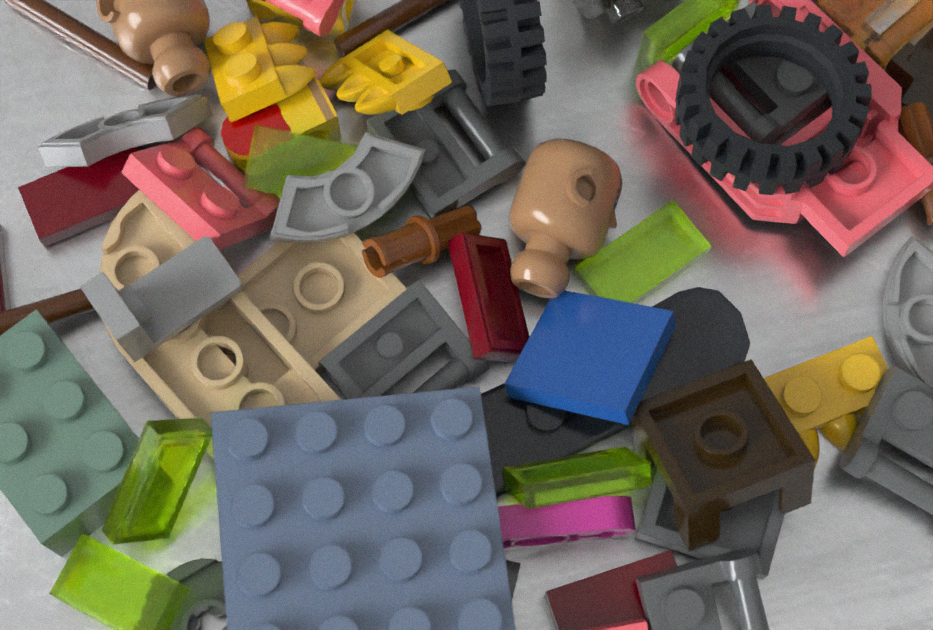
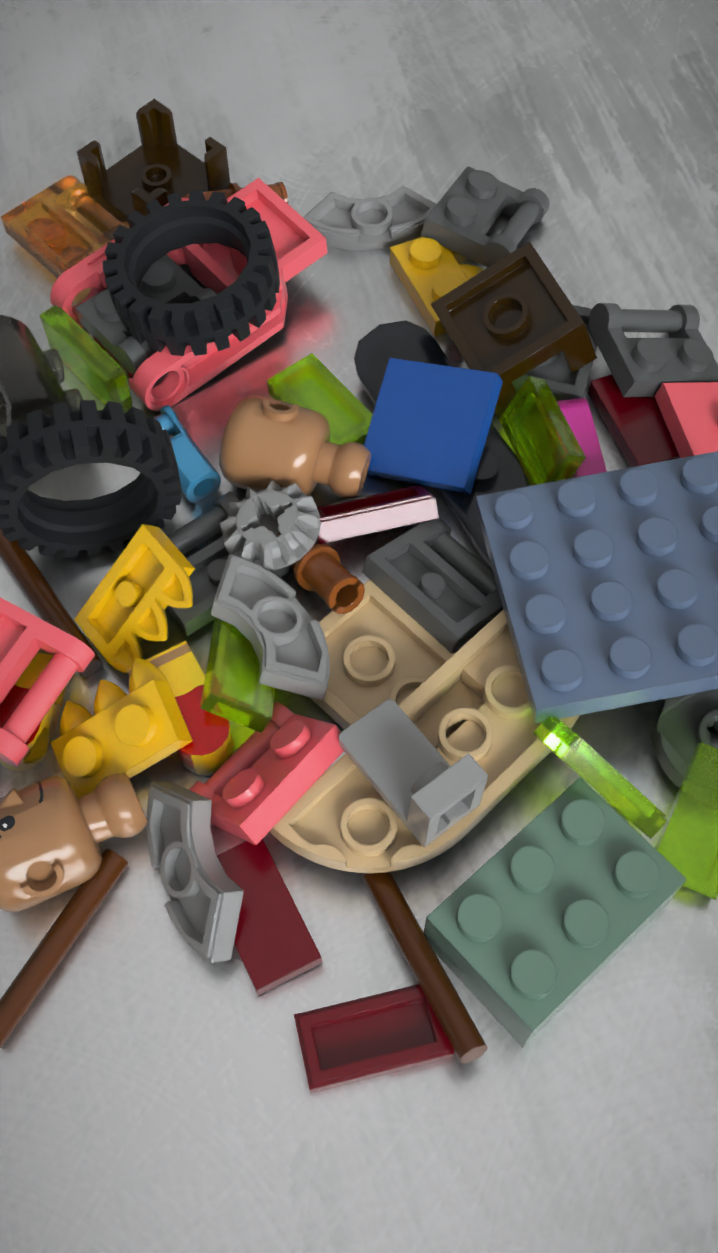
camera: 90 degrees left, 10 degrees down
none -> dark azure bar [155,405,221,504]
none -> light grey gear [220,480,321,571]

